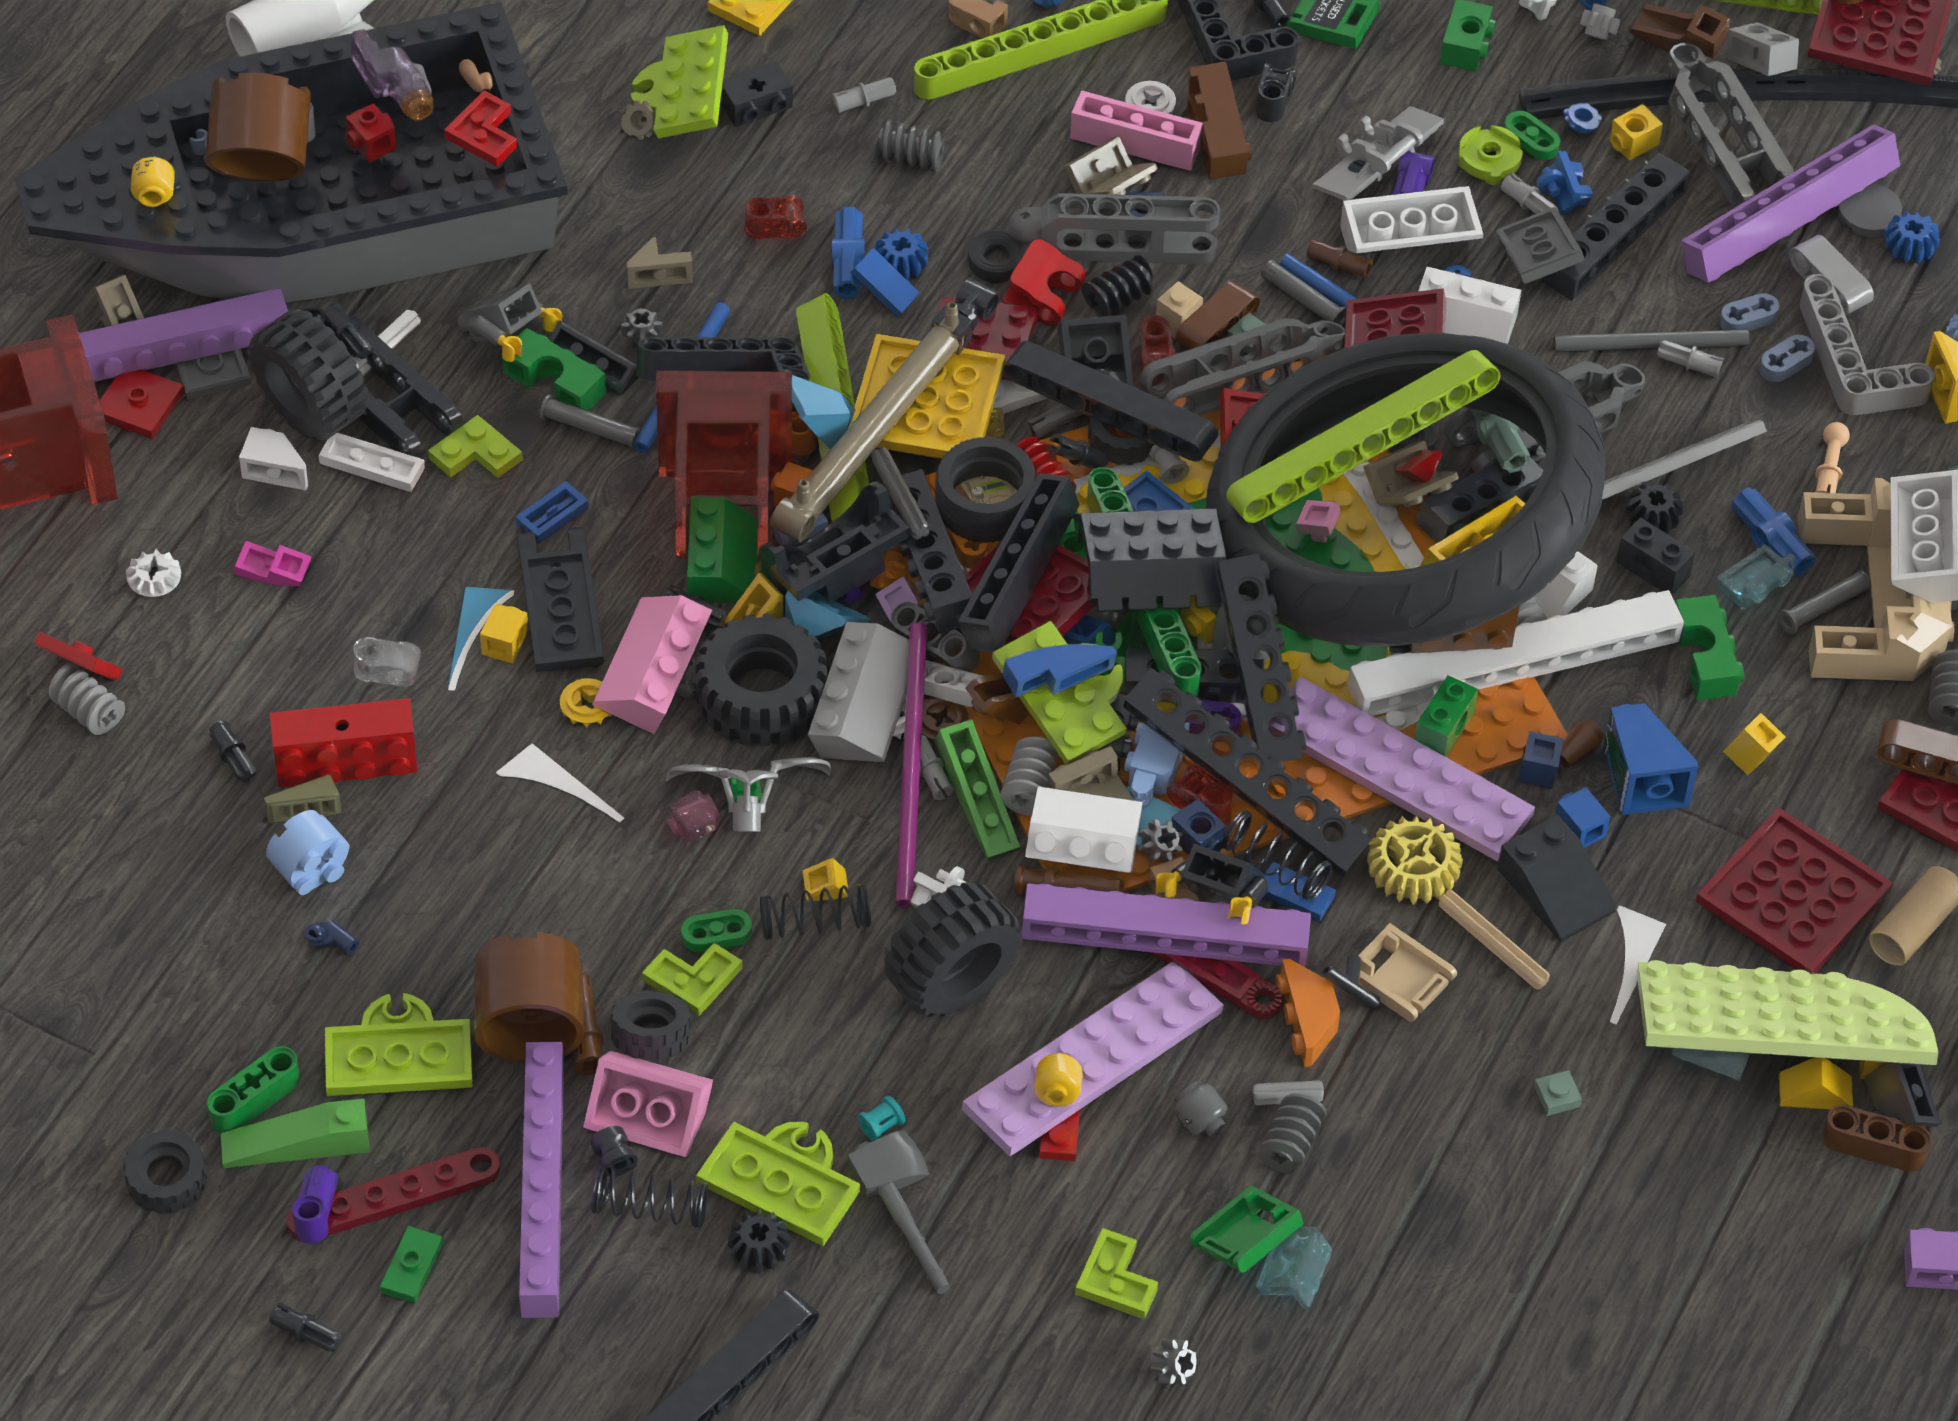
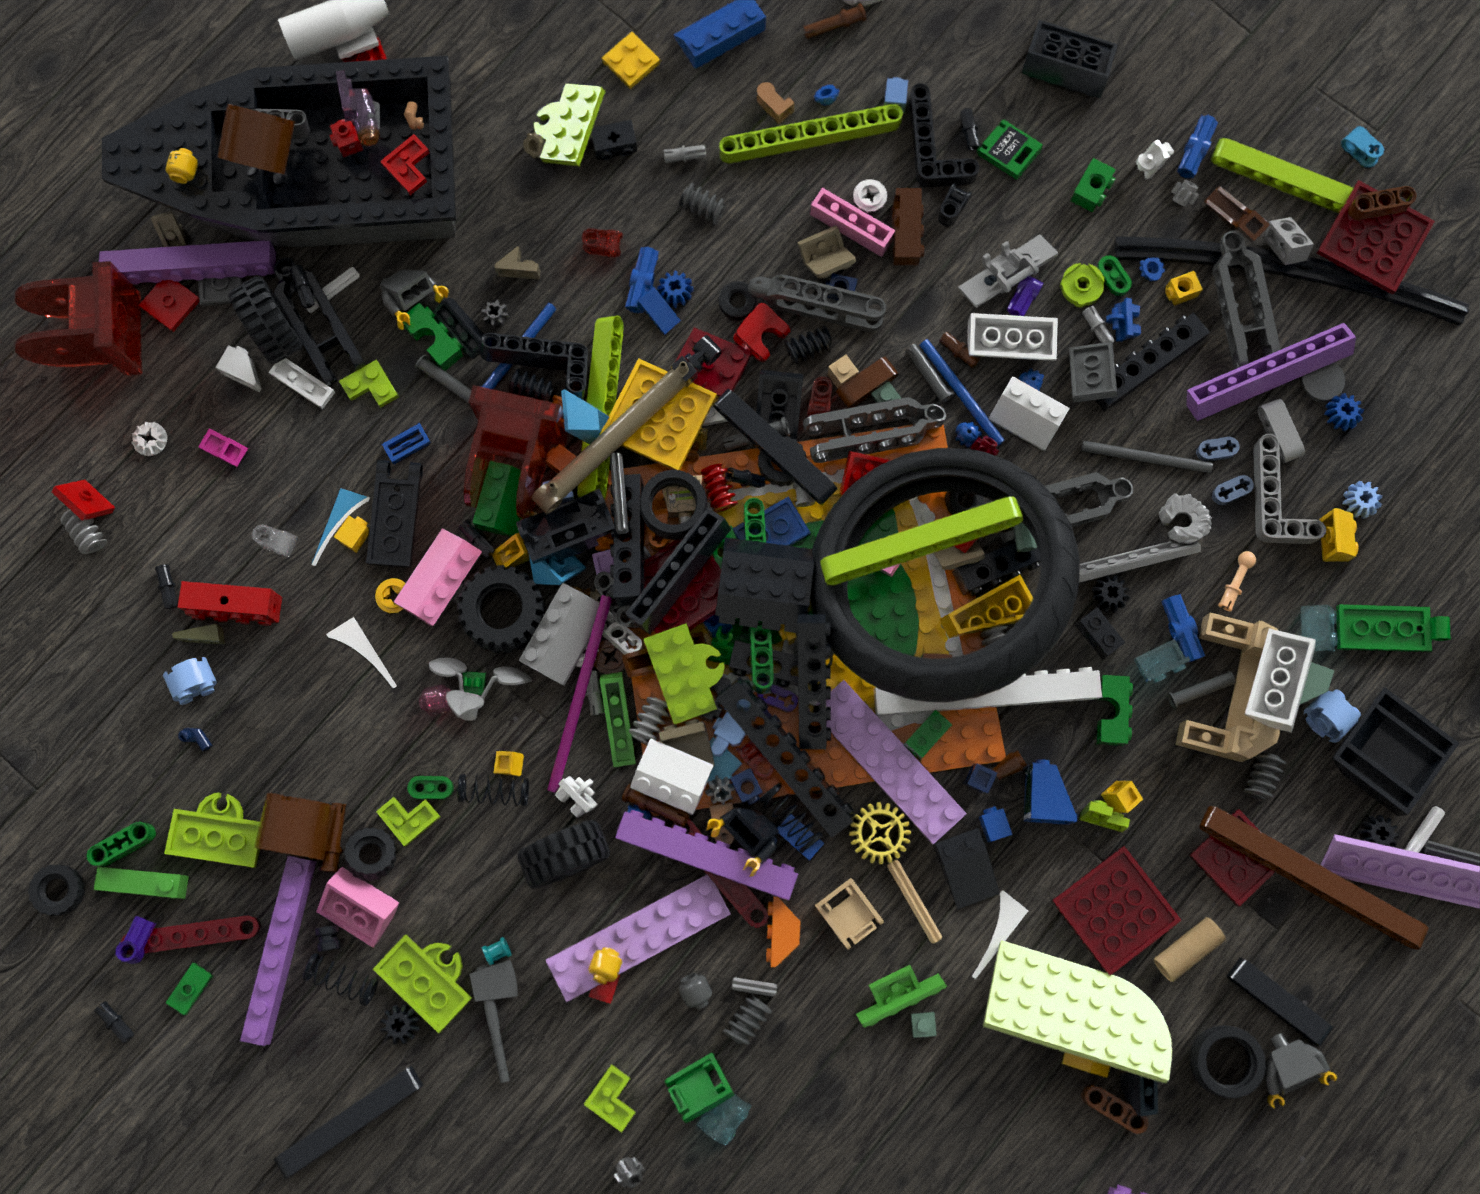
camera: 15 degrees right, 25 degrees up
blue slope [1002,644,1117,698] -> none
black piece [1322,955,1380,1009] -> none
dark red plate [1345,288,1446,348] -> none
light grey axle [1657,340,1724,378] -> none
none -> bright green bracket [856,965,946,1027]
none -> lime plate [1079,800,1130,833]
none -> light grey piece [1159,494,1212,544]

